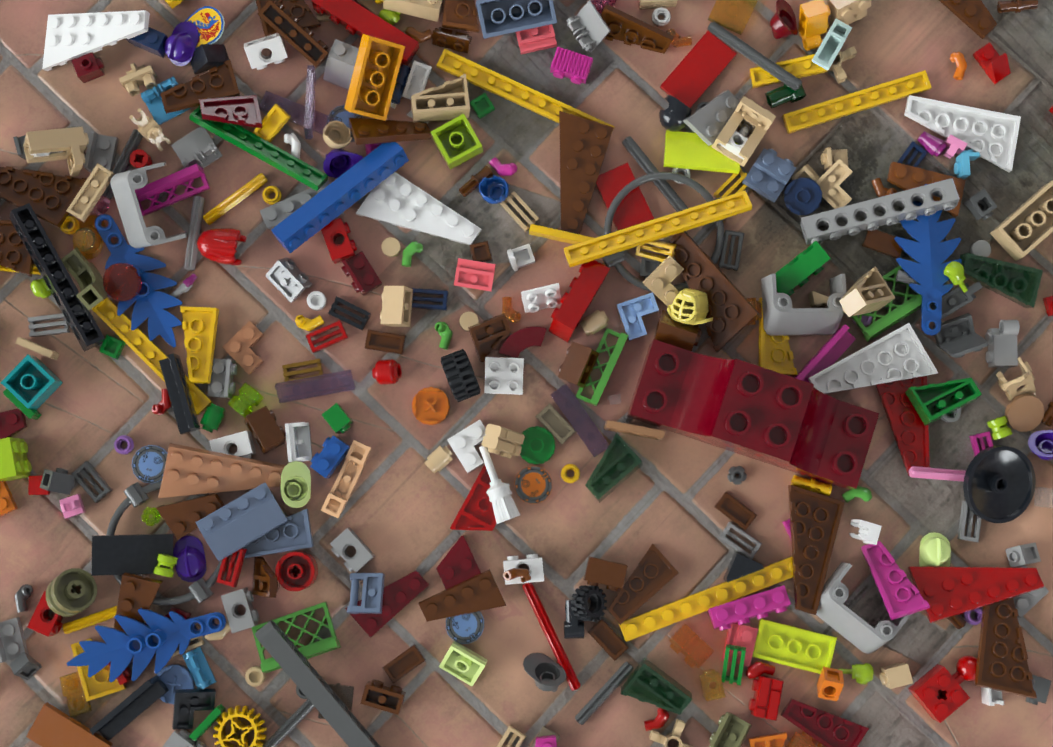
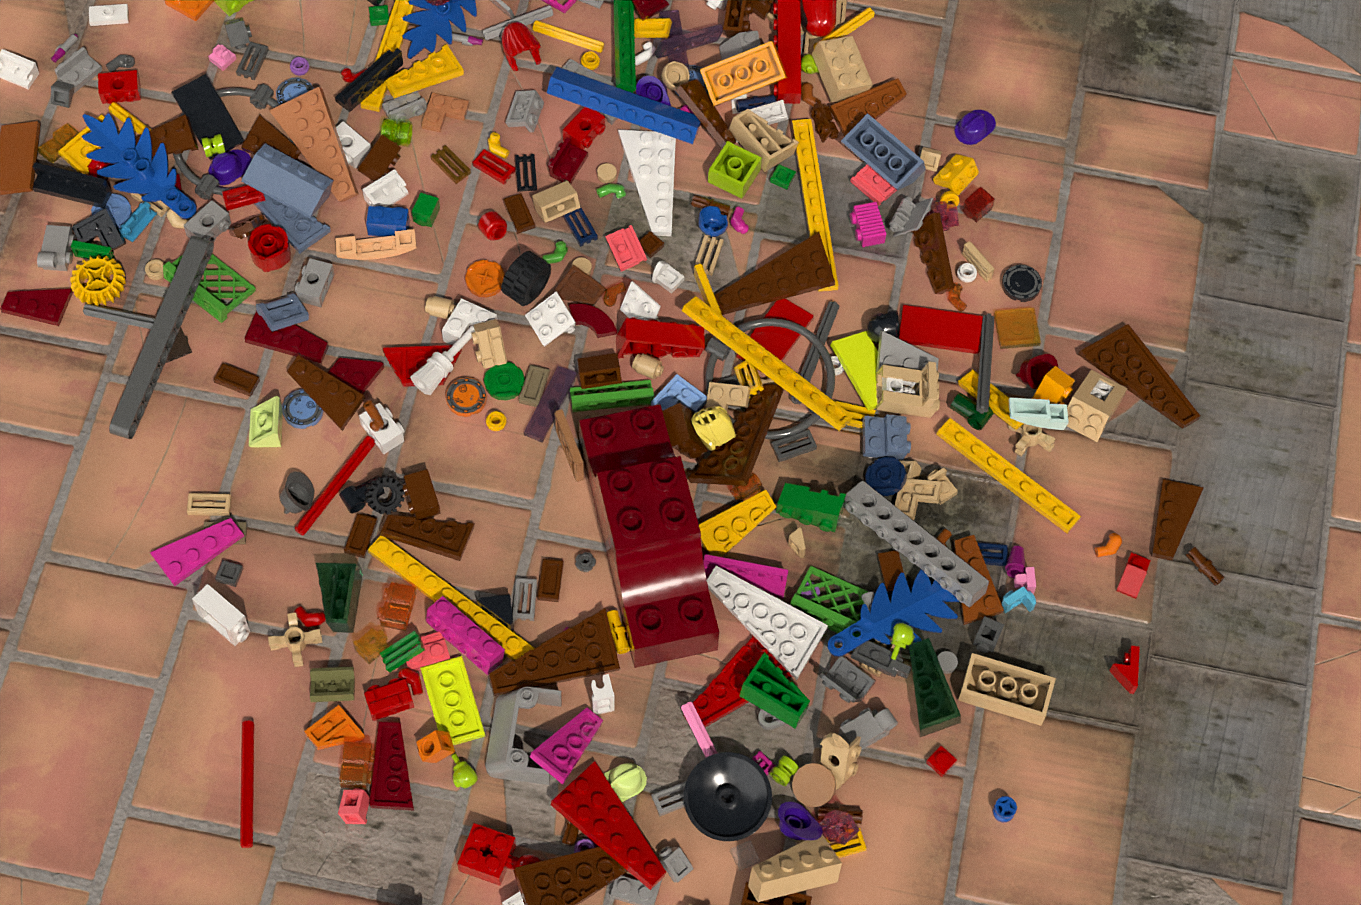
camera: 55 degrees right, 20 degrees down
red tile [28,475,50,495] -> none
olive wheel [46,568,97,617] -> none
clear neon green plate [141,507,161,526] -> none
green brick [200,403,225,433] -> none
clear purple tile [275,370,355,403] -> none
yellowish green piece [280,461,311,508] -> none
white tile [307,291,327,311] -> none
reddish brown brick [360,679,406,715] -> none
dark grey axle [575,661,633,725] -> none
clear green wedge [585,433,643,503] -> none
light grey windscreen [761,274,846,336] -> none
tan wedge [839,266,895,317] -> none
bright green arm [842,486,872,503] -> none
tan brick [879,662,913,689] -> none
white wing [904,95,1021,173] -> none

